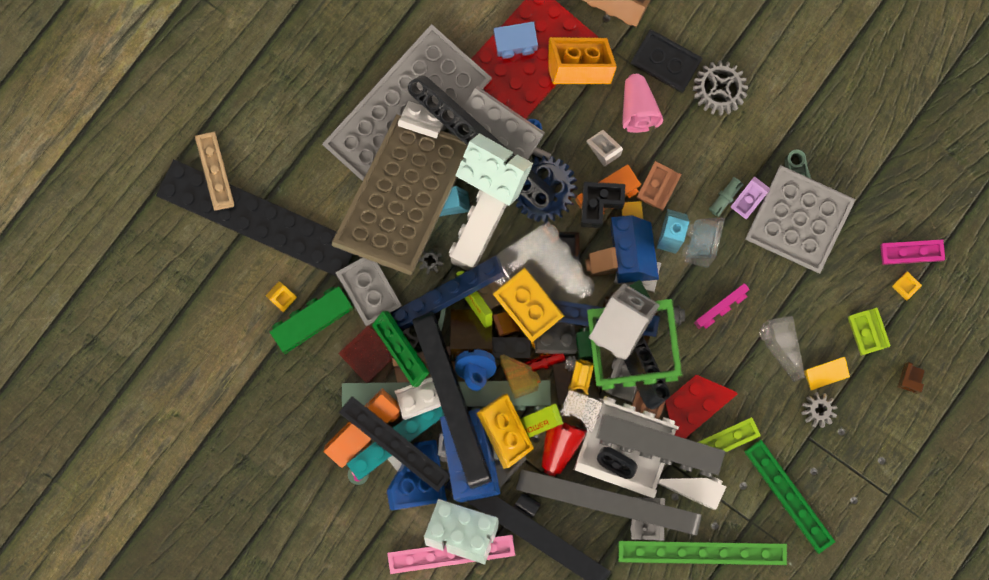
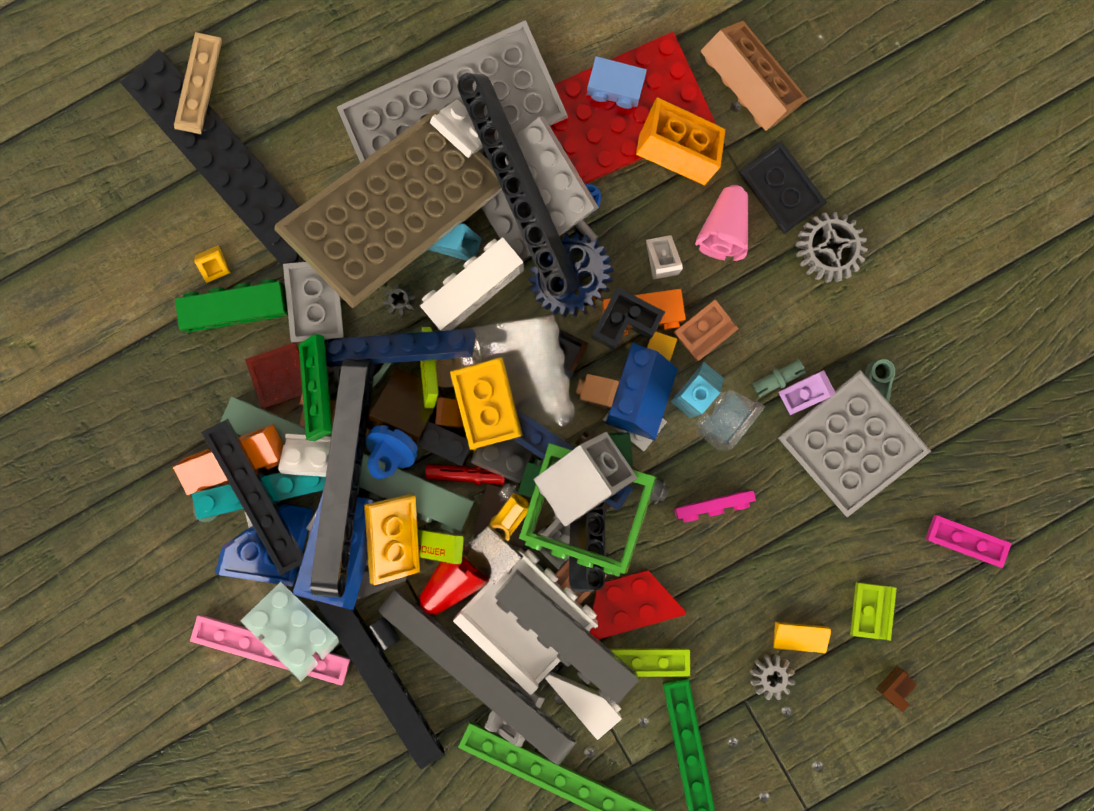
camera: 25 degrees right, 5 degrees up
light aqua piece [455,134,533,206] -> none
clear yellow slope [500,355,541,399] -> none
black plate [597,447,638,479] -> none
clear slope [760,316,805,382] -> none
yellow tile [892,271,922,301] -> none

